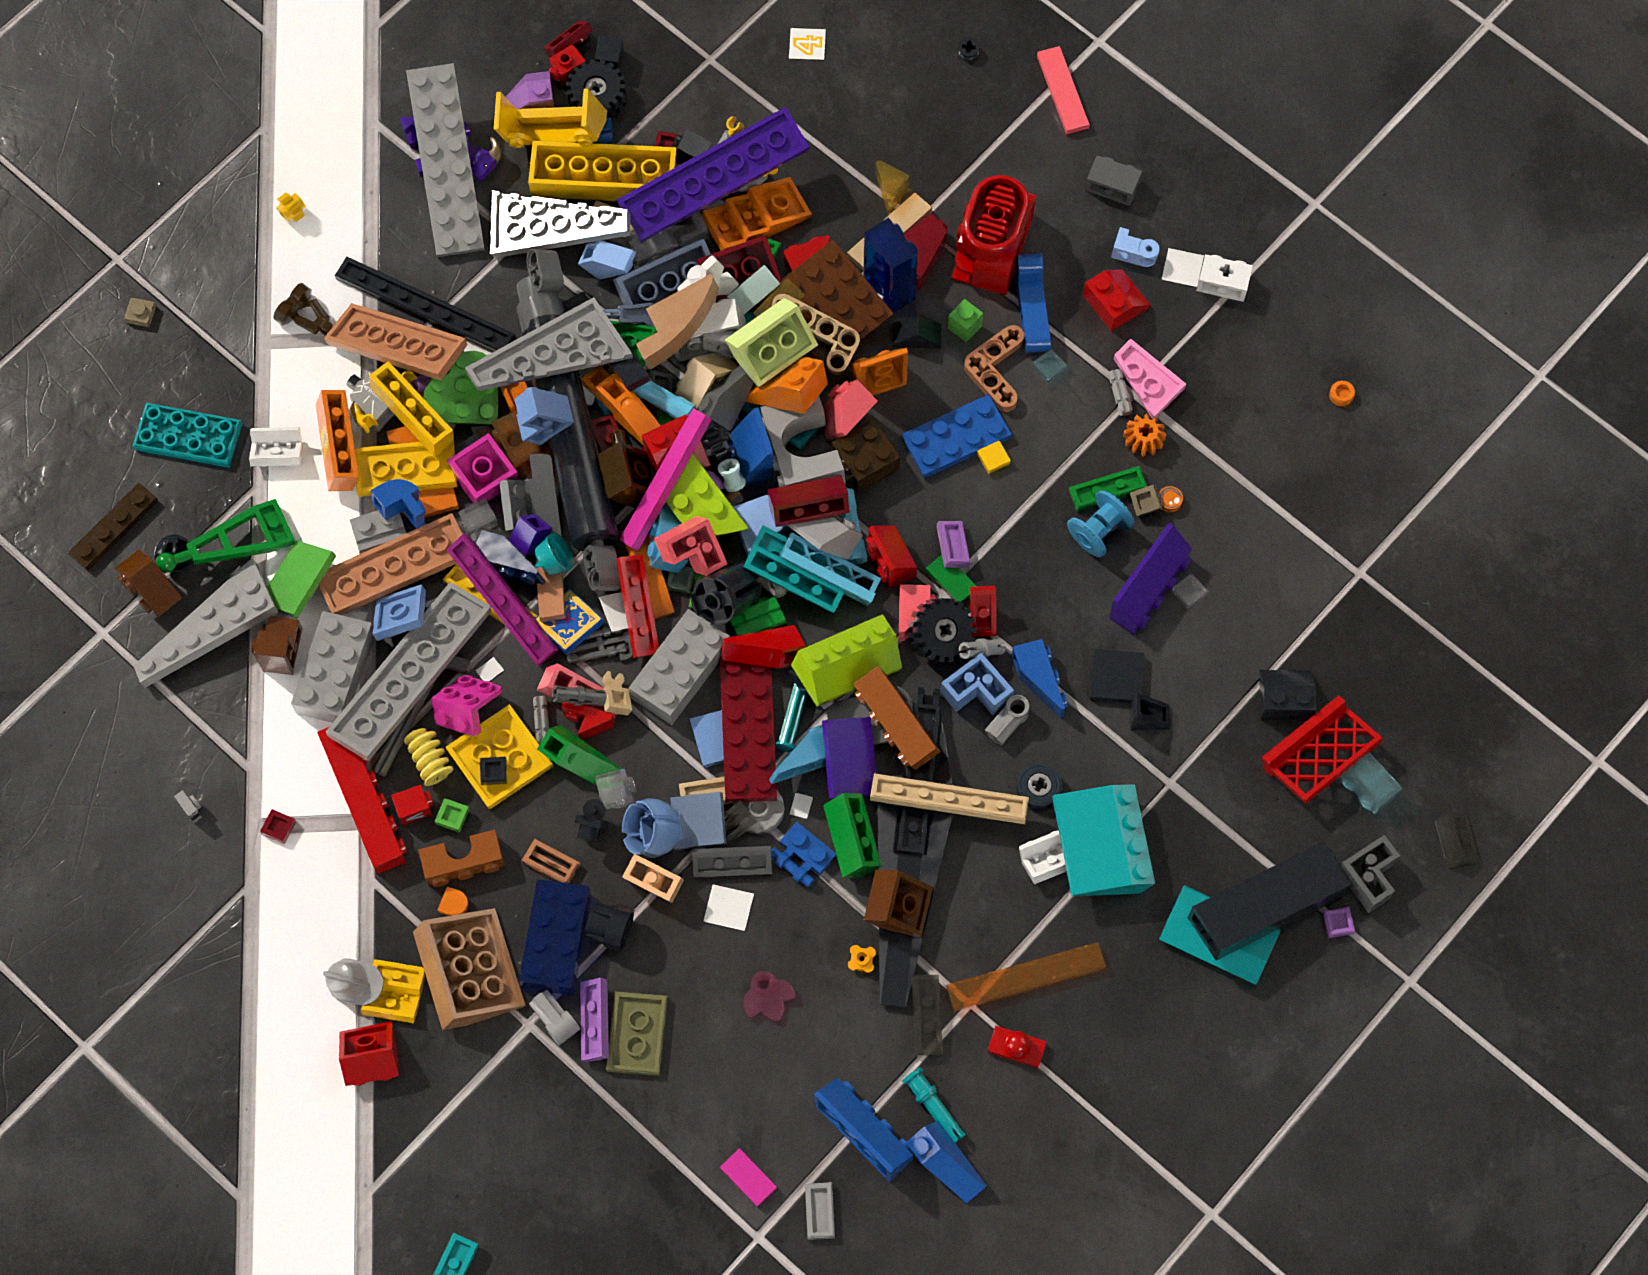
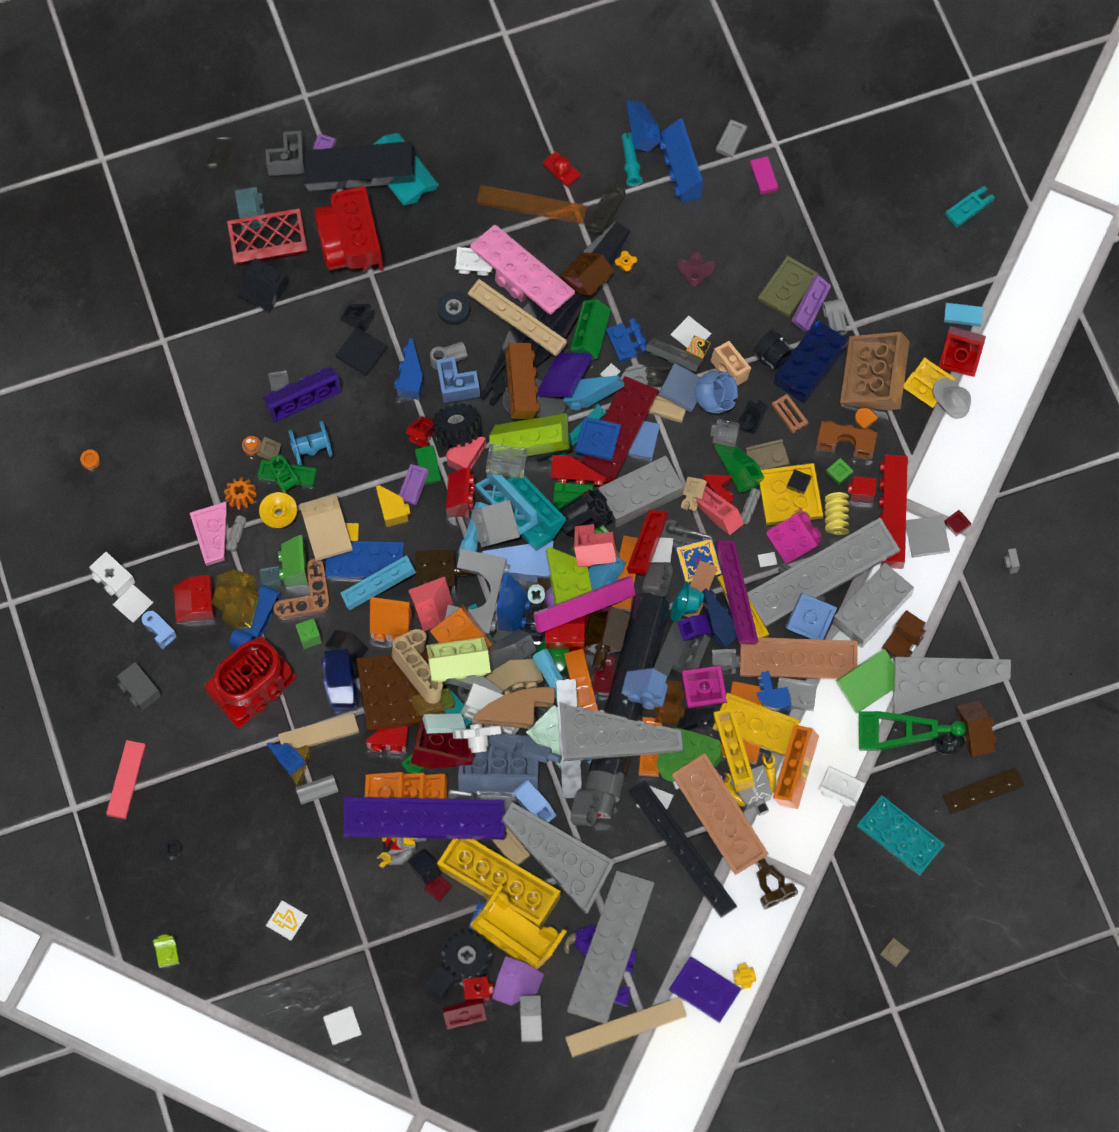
camera: 150 degrees left, 0 degrees up
dark grey pin [552,685,606,706] -> none
dark red brick [767,476,850,527] -> none
dark red slope [887,214,948,291] -> none
light grey pin [959,638,1006,659] -> none
teal slope [1052,784,1155,896] -> none
none -> clear yellow brick [212,583,260,629]
none -> clear yellow slope [216,569,256,596]
none -> yellow dish [259,492,297,528]
none -> blue slope [267,742,306,775]
none -> green piece [269,455,300,494]
none -> bright green slope [278,535,308,587]
none -> light grey axle [296,775,339,805]
none -> tan slope [299,494,353,561]
none -> red brick [314,186,383,271]
none -> medium azure plate [341,555,416,610]
none -> yellow slope [376,485,411,527]
none -> bright pink bracket [470,225,575,315]
none -> clear brick [486,444,527,478]
none -> light grey slope [520,996,542,1042]
none -> tan tile [565,997,687,1058]
none -> blue tile [575,417,621,461]
none -> dark purple tile [669,956,742,1024]
none -> tile [686,335,711,359]
none -> dark tan plate [745,439,790,470]
none -> light grey tile [906,515,950,558]
none -> medium azure tile [944,303,983,327]

